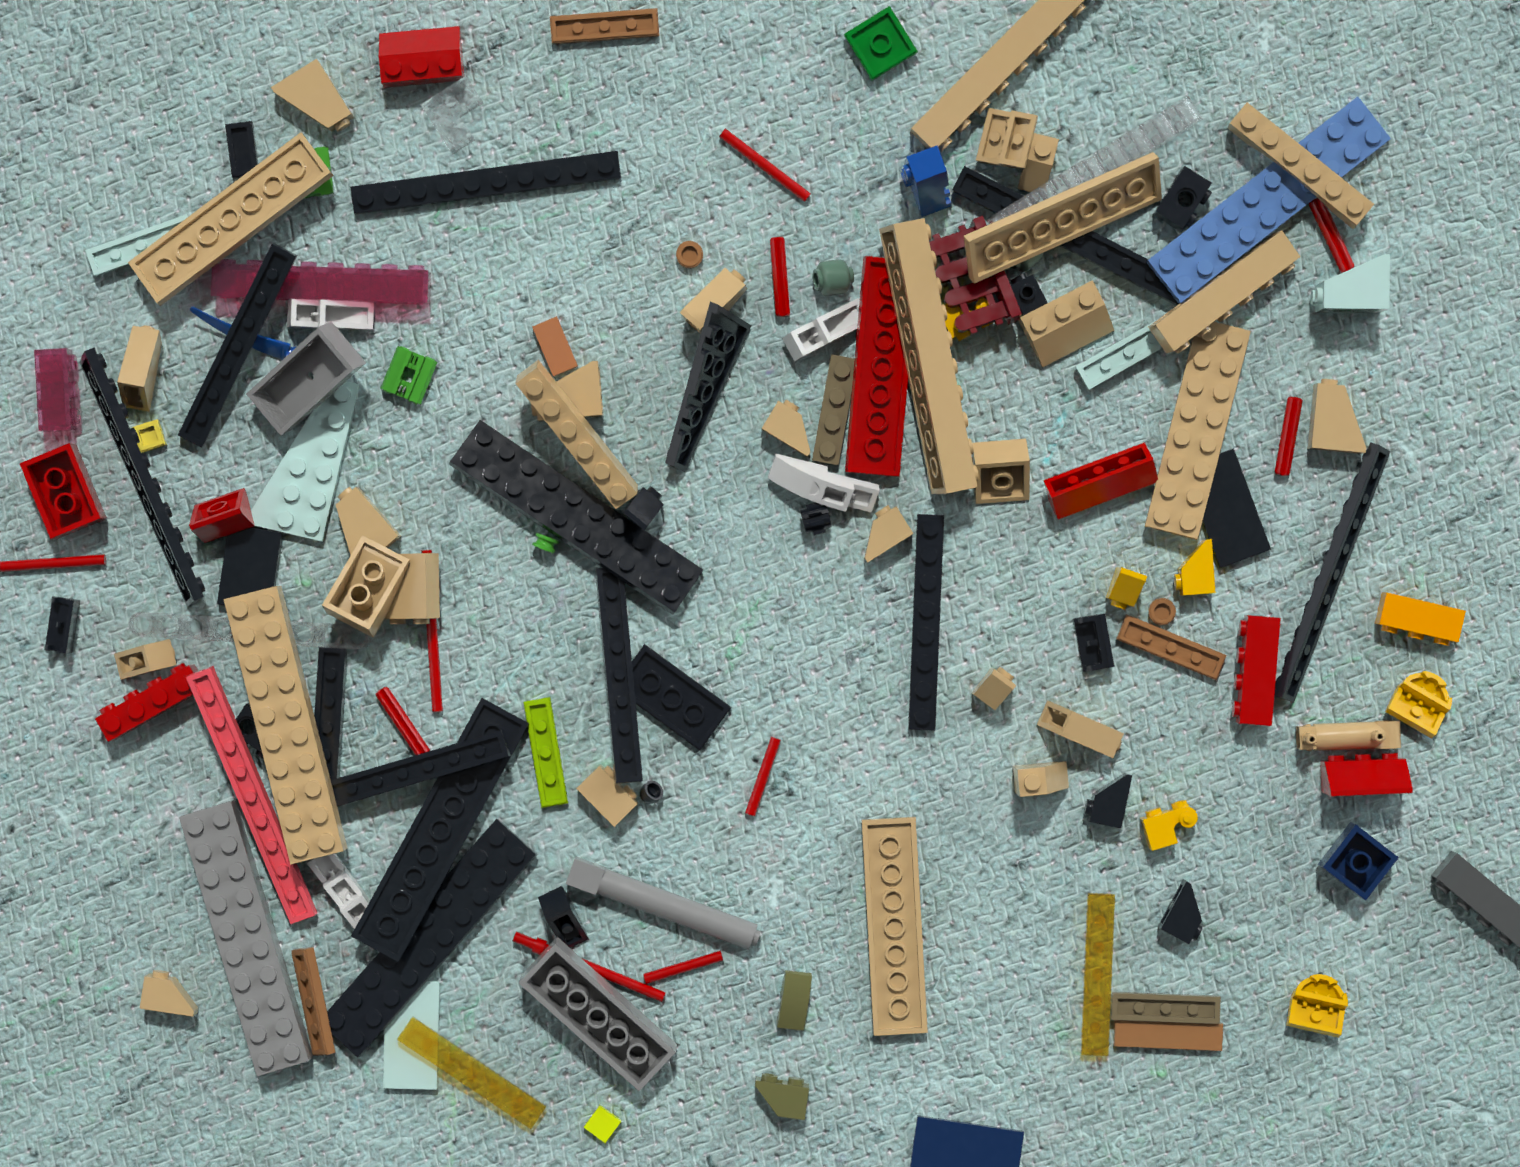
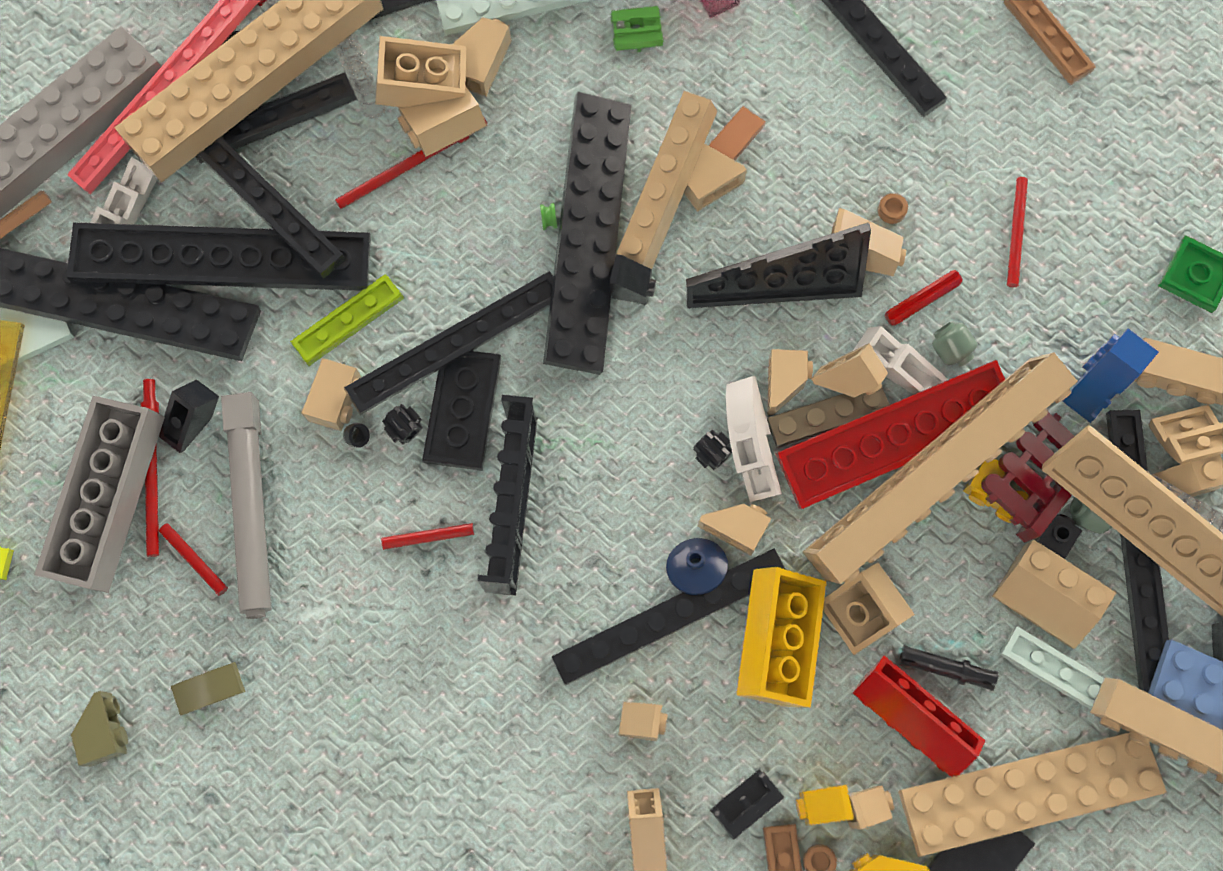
camera: 65 degrees right, 15 degrees down
red axle [376,687,430,755] -> none
tan plate [861,817,928,1036] -> none
tan slope [1013,761,1069,797] -> none
none -> black gear [382,404,423,445]
none -> black window [477,395,538,596]
none -> dark blue dish [666,538,728,595]
none -> yellow brick [736,567,827,708]
none -> tan slope [811,343,888,397]
none -> tan slope [847,786,894,829]
none -> black pin [899,645,998,691]

